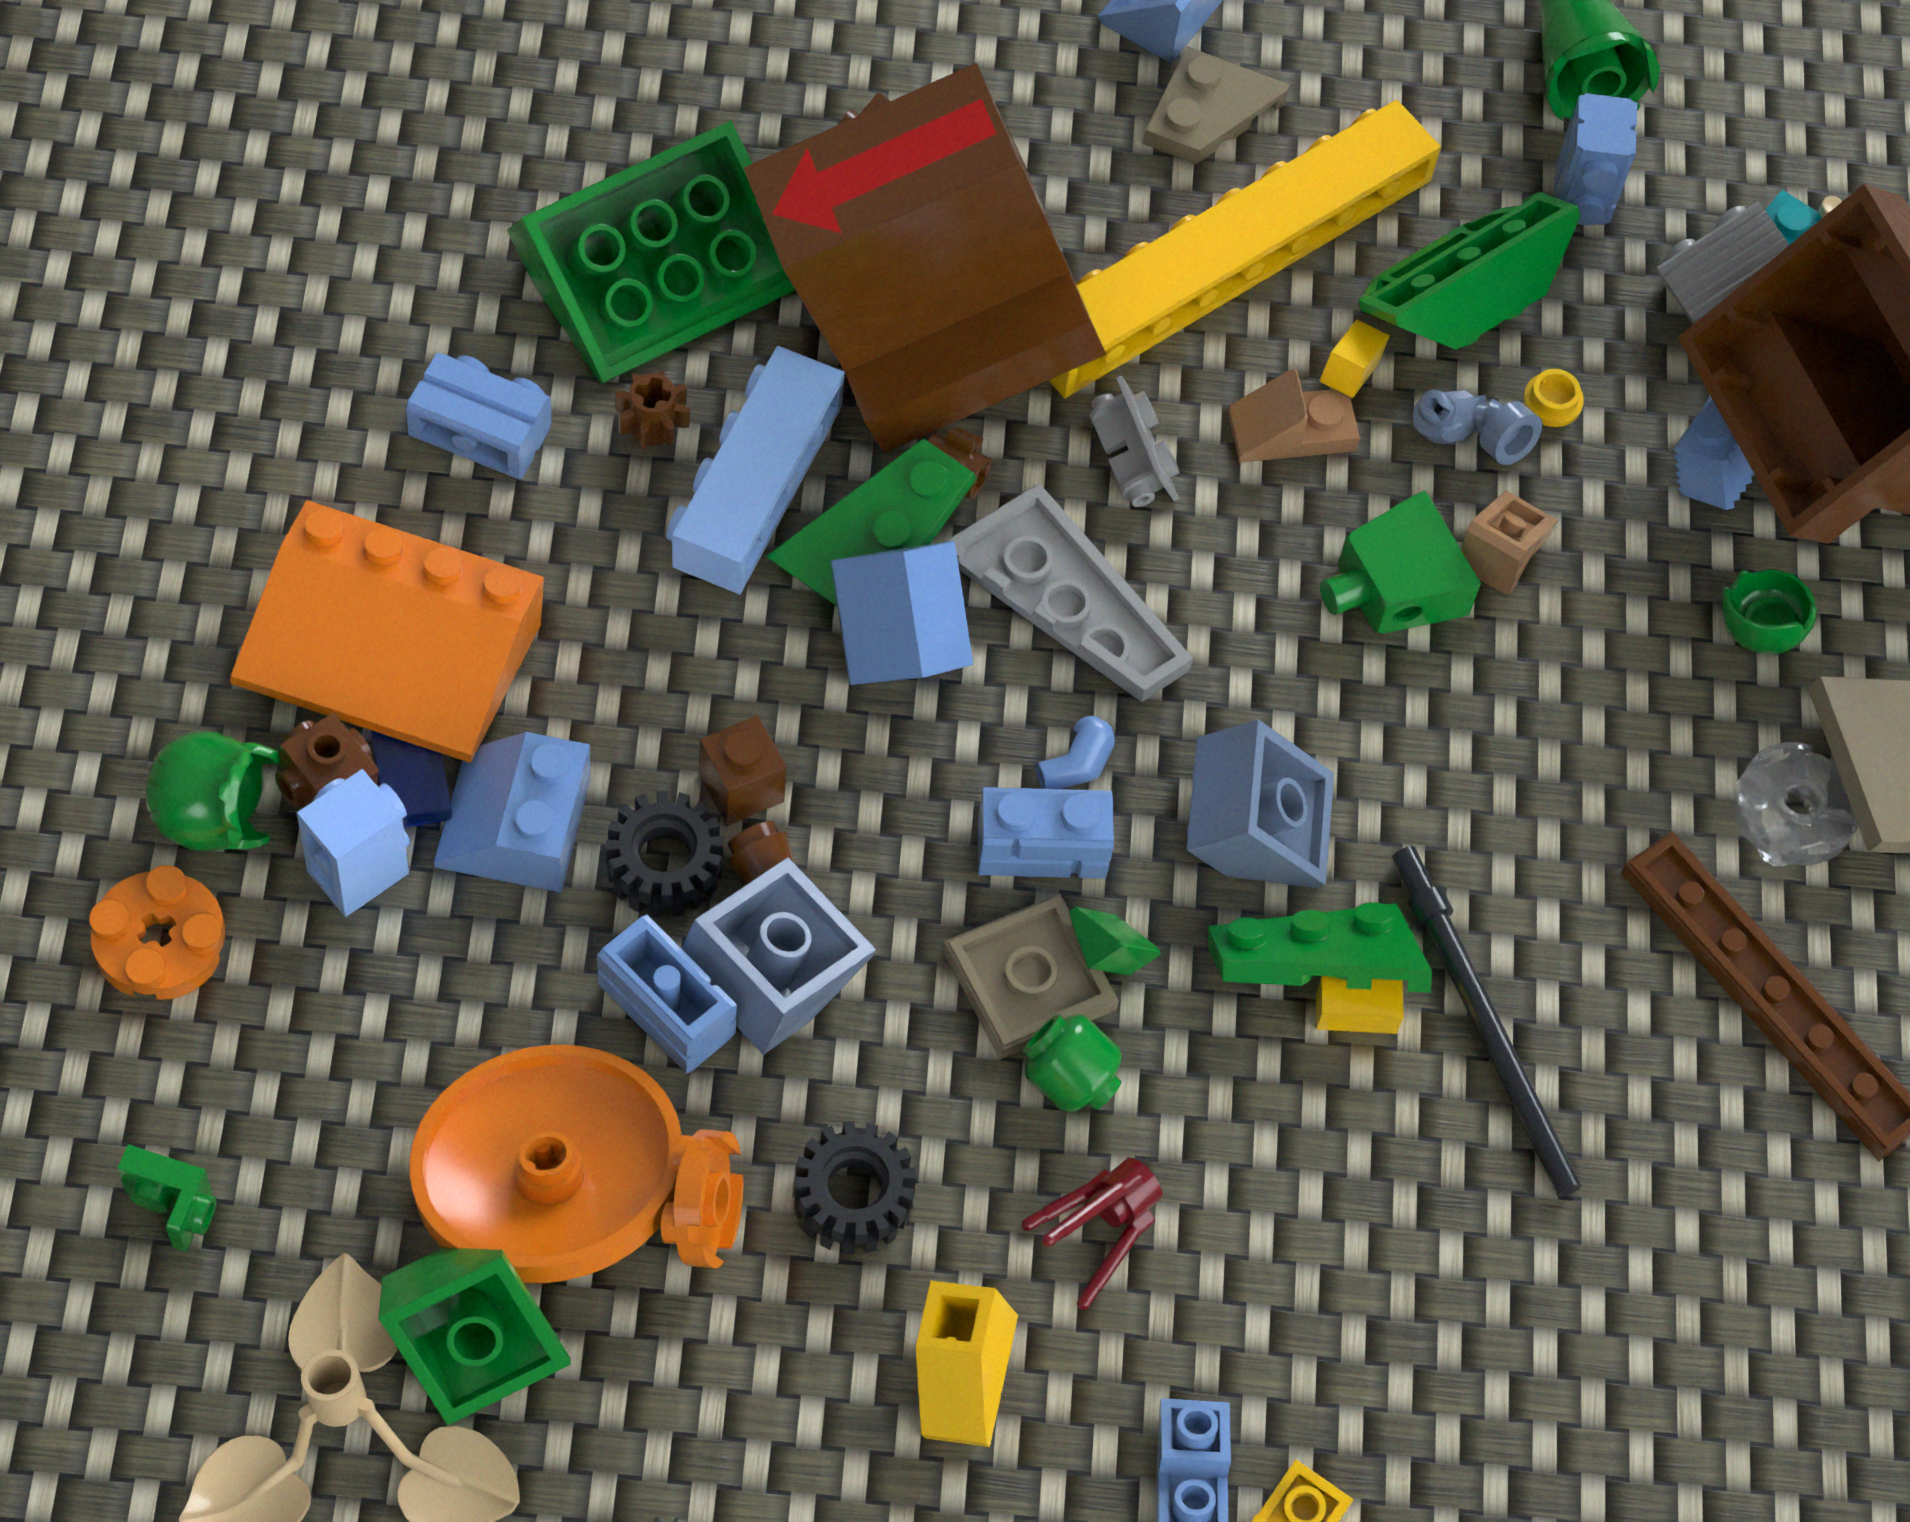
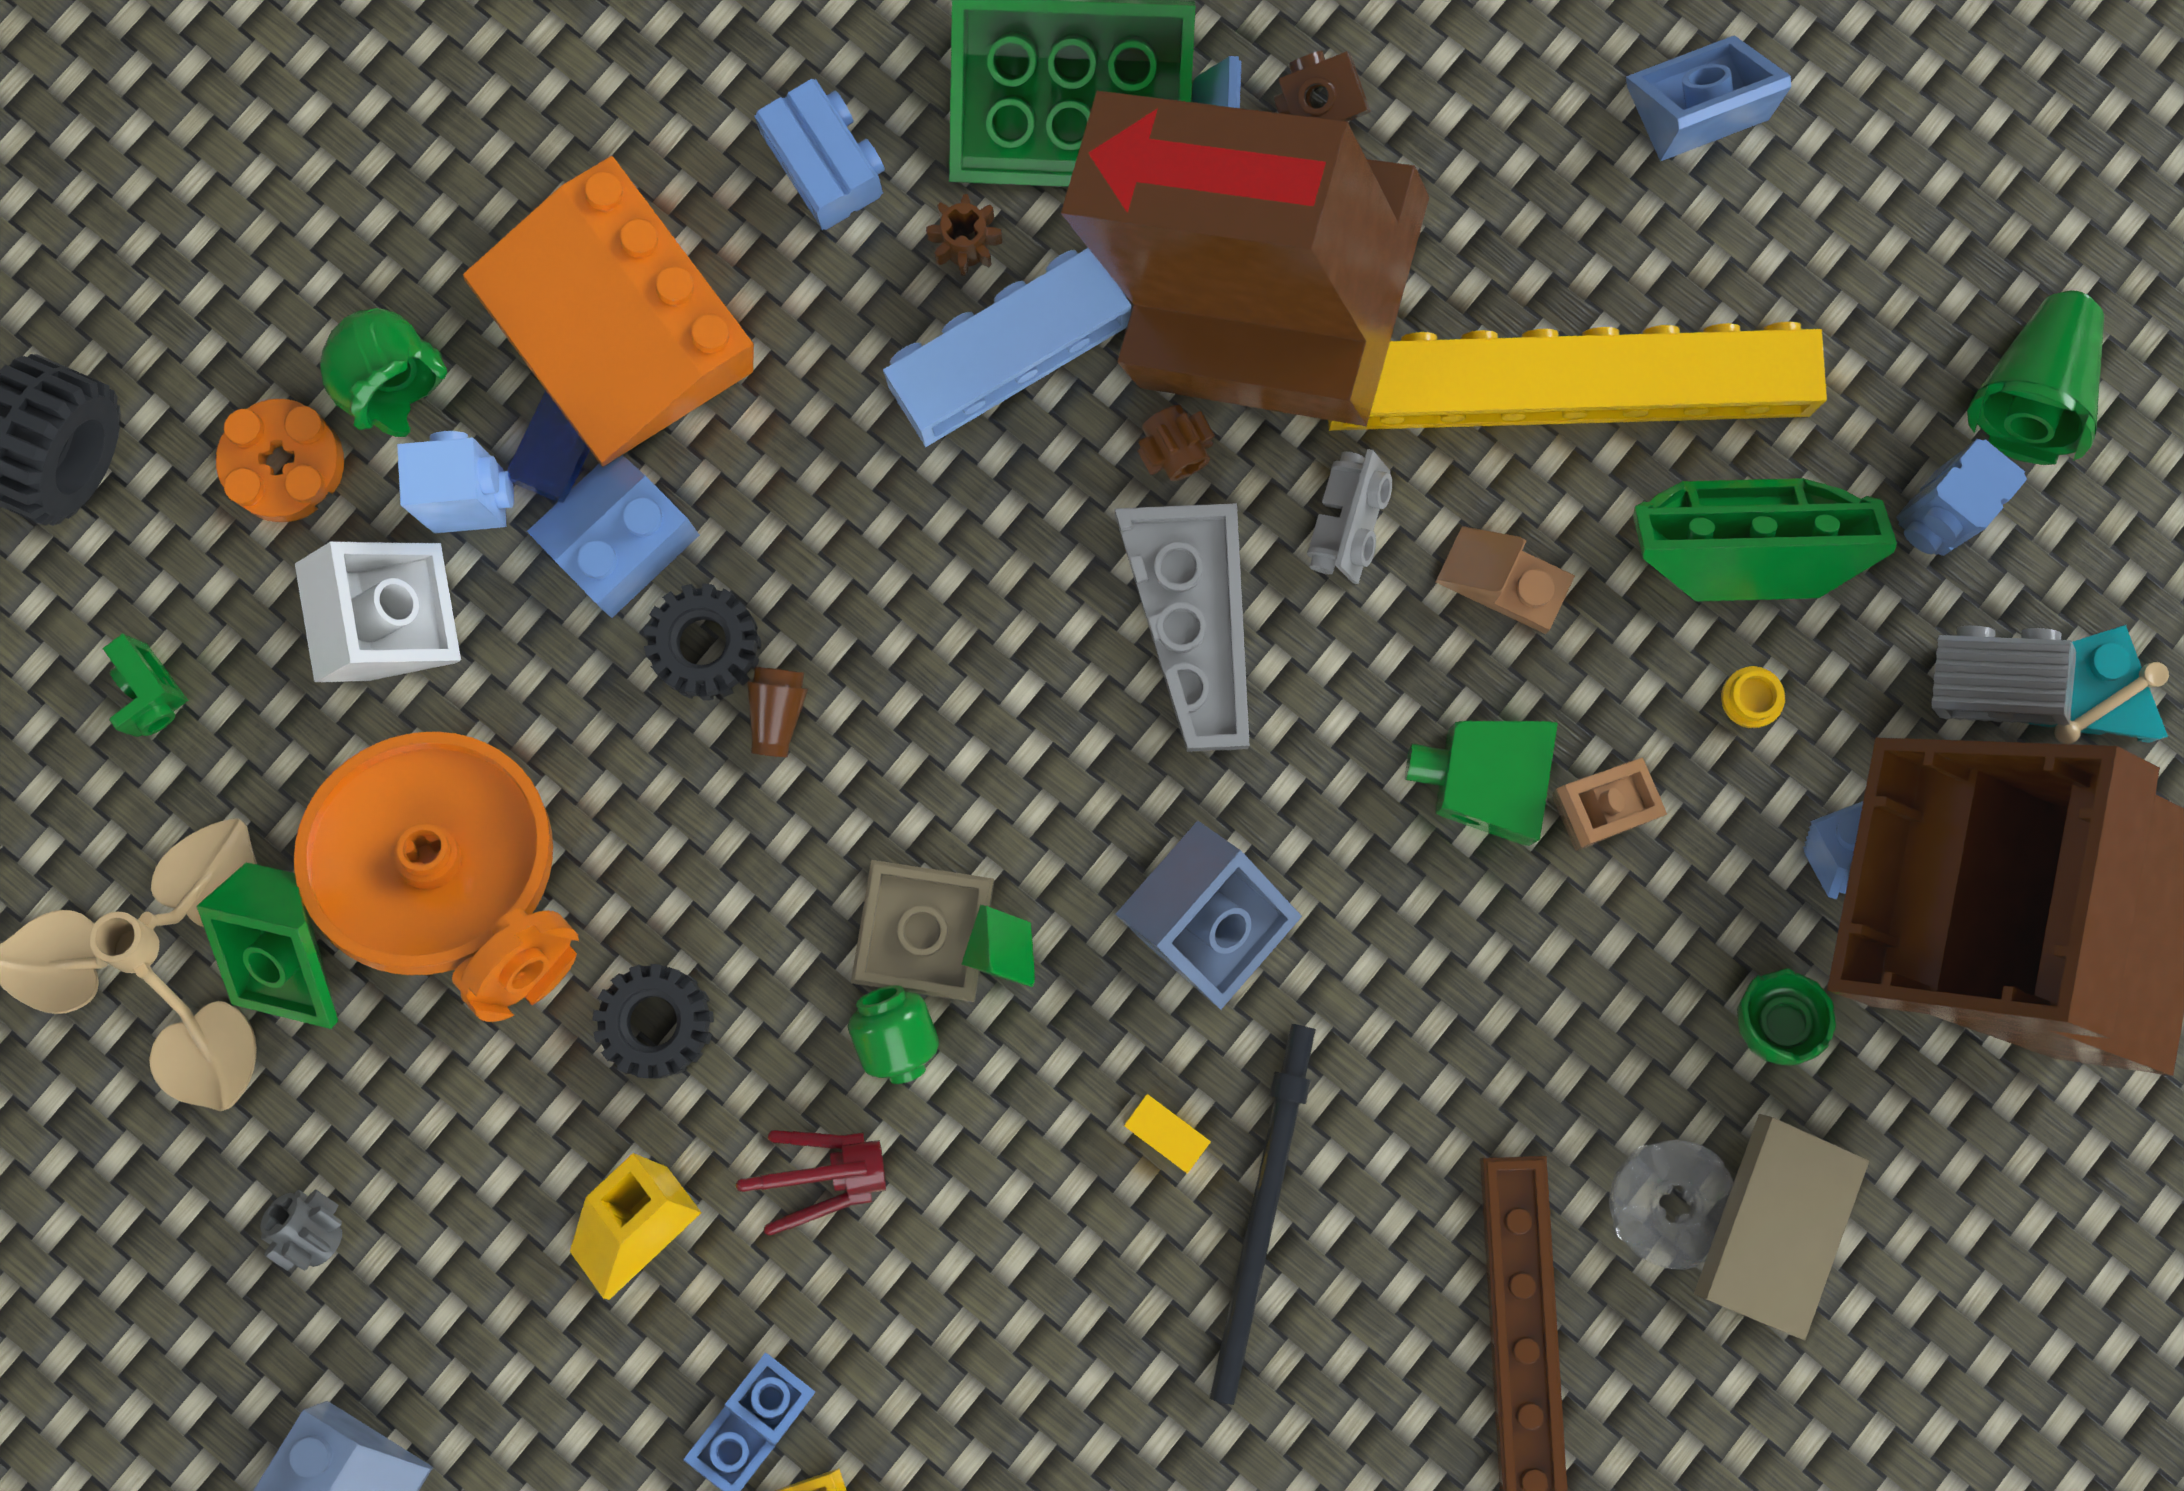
camera: 45 degrees right, 20 degrees up
reddish brown brick [275,713,380,808] -> none
medium blue brick [597,915,737,1074] -> none
sand blue slope [681,857,876,1055] -> none
reddish brown brick [699,715,787,826] -> none
green wing [766,438,977,607] -> none
medium blue slope [830,541,973,685] -> none
medium blue brick [978,787,1114,879] -> none
medium blue arm [1035,716,1115,789] -> none
dark tan wing [1143,46,1290,164] -> none
green wing [1208,902,1432,993] -> none
yellow piece [1319,319,1390,398] -> none
sand blue arm [1412,389,1542,465] -> none
none -> white slope [295,542,461,682]

